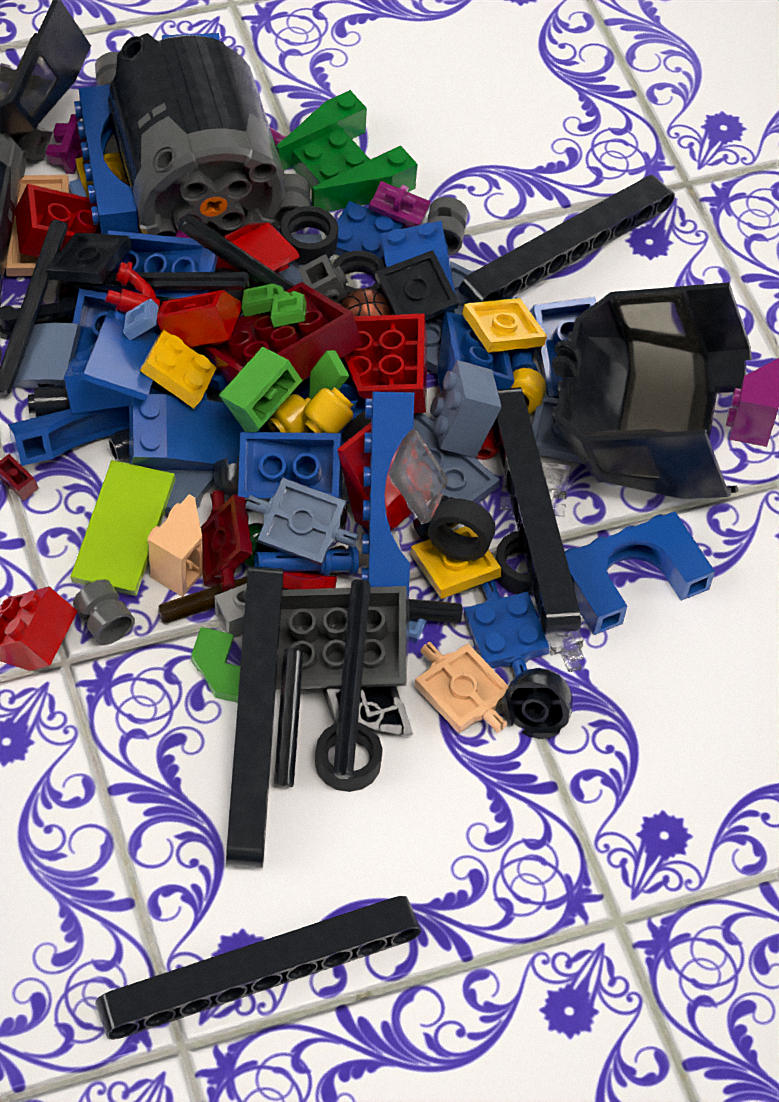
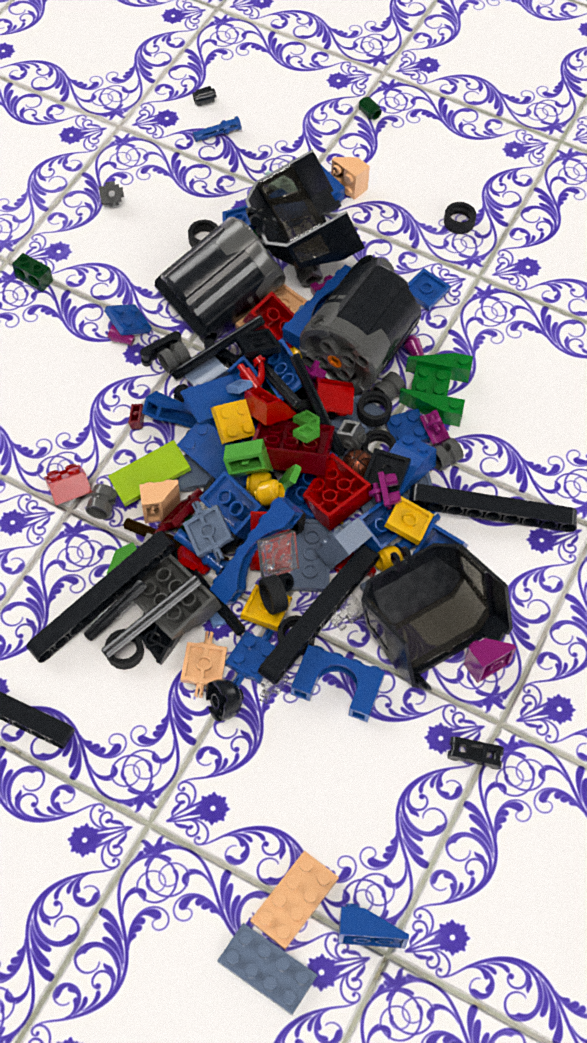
camera: 50 degrees right, 5 degrees up
none -> magenta hips [368,471,402,510]

